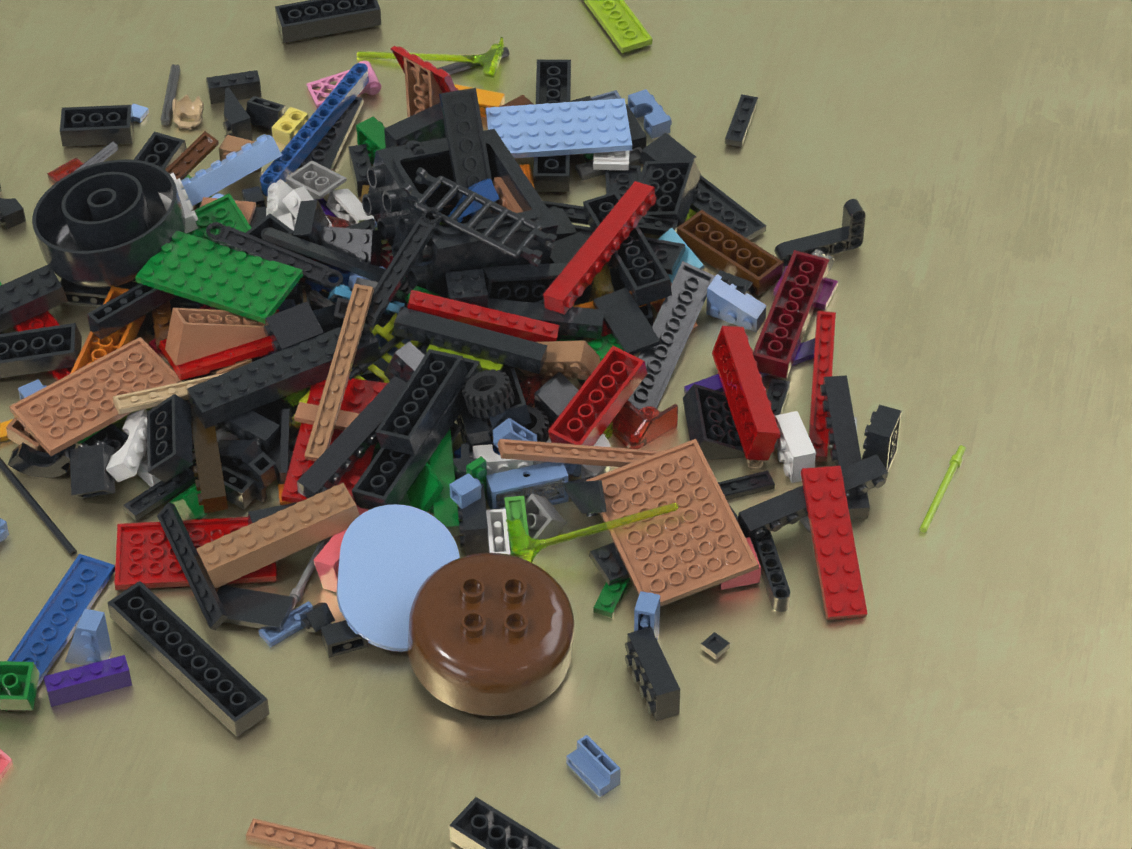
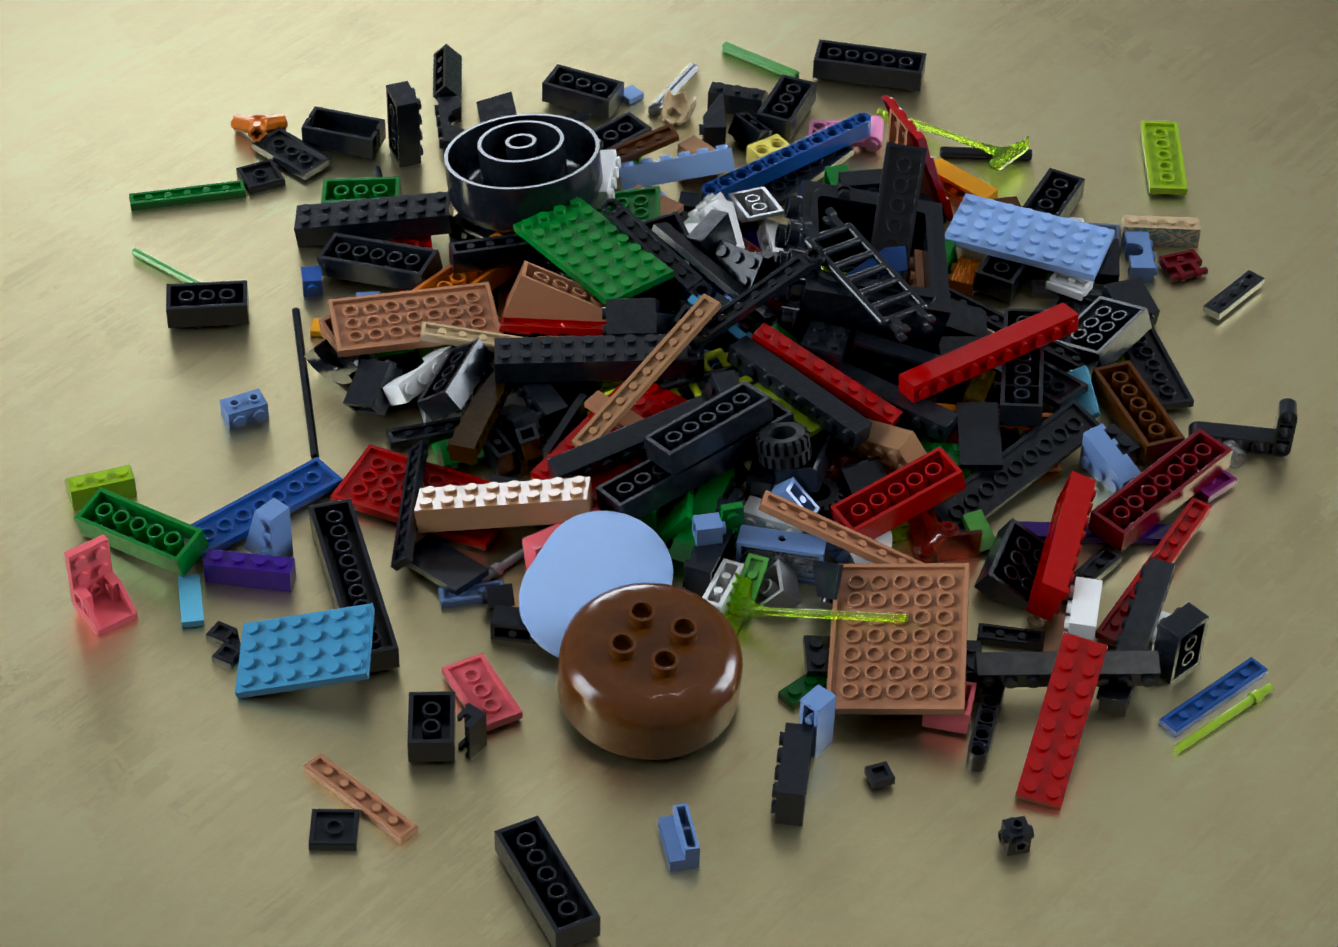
camera: 25 degrees right, 5 degrees down
none -> medium azure tile [177,574,205,628]
none -> black tile [206,621,241,670]
none -> dark azure plate [235,603,375,699]
none -> black brick [407,691,456,762]
none -> coral plate [442,653,523,731]
none -> black hinge [457,703,487,759]
none -> black tile [476,92,517,123]
none -> bright green axle [721,42,800,78]
none -> black brick [756,74,817,141]
none -> bright green tile [961,509,995,555]
none -> black brick [998,816,1034,856]
none -> tan brick [1120,215,1201,248]
none -> dark red plate [1158,249,1208,282]
none -> blue tile [1159,657,1268,738]

